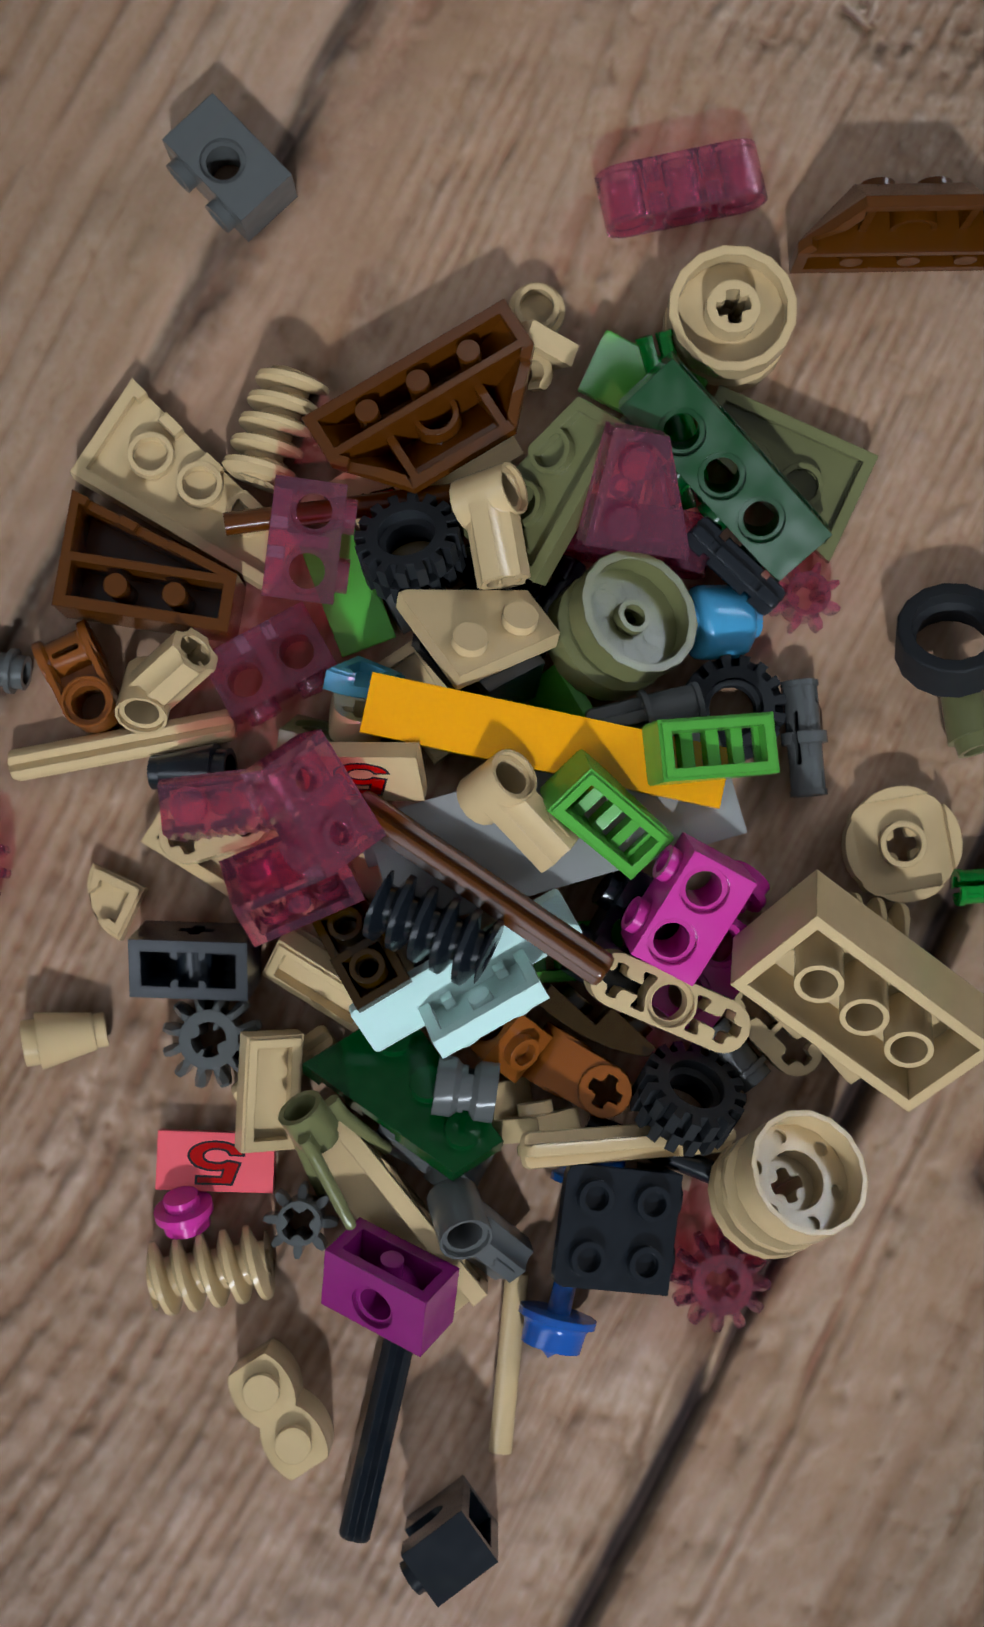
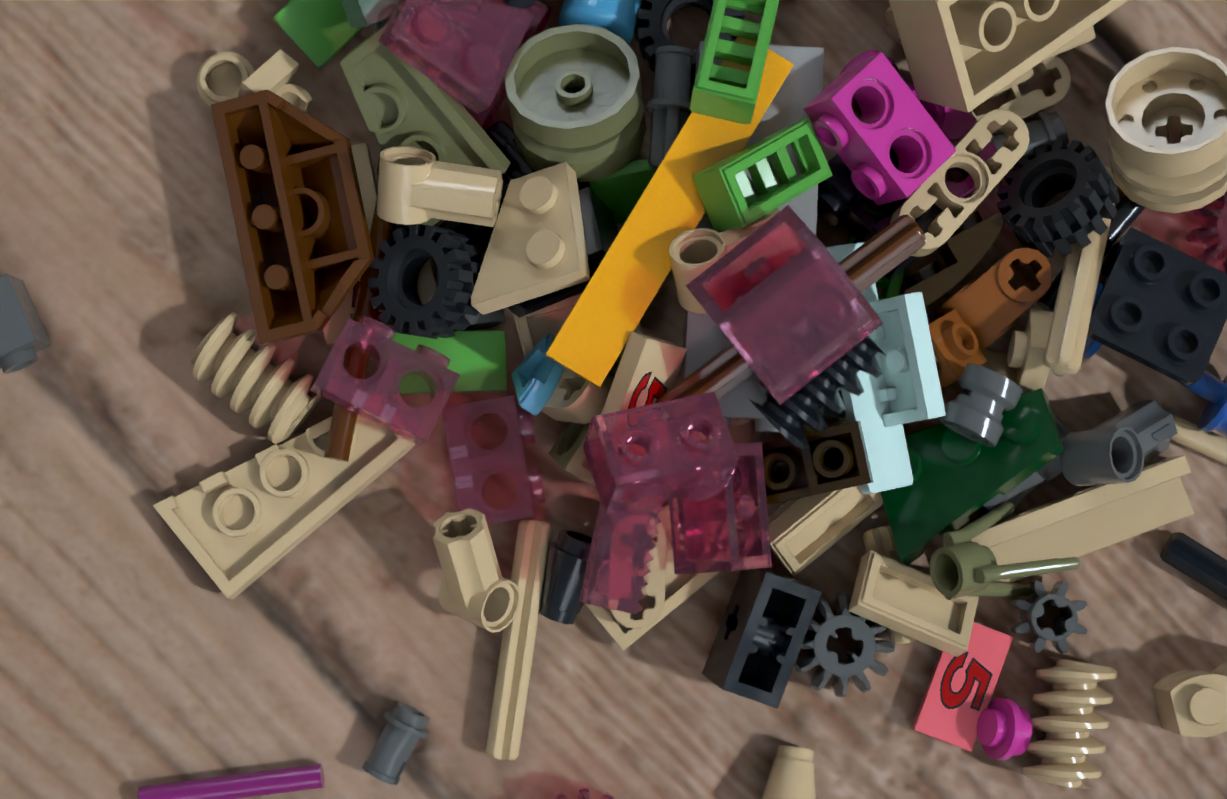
camera: 70 degrees left, 0 degrees up
dark orange piece [31,619,121,735] -> none
reddish brown wedge [51,489,246,644] -> none
tan tile [87,863,149,941] -> none
magenta brick [321,1217,460,1357] -> none
none -> clear pink slope [686,205,883,405]

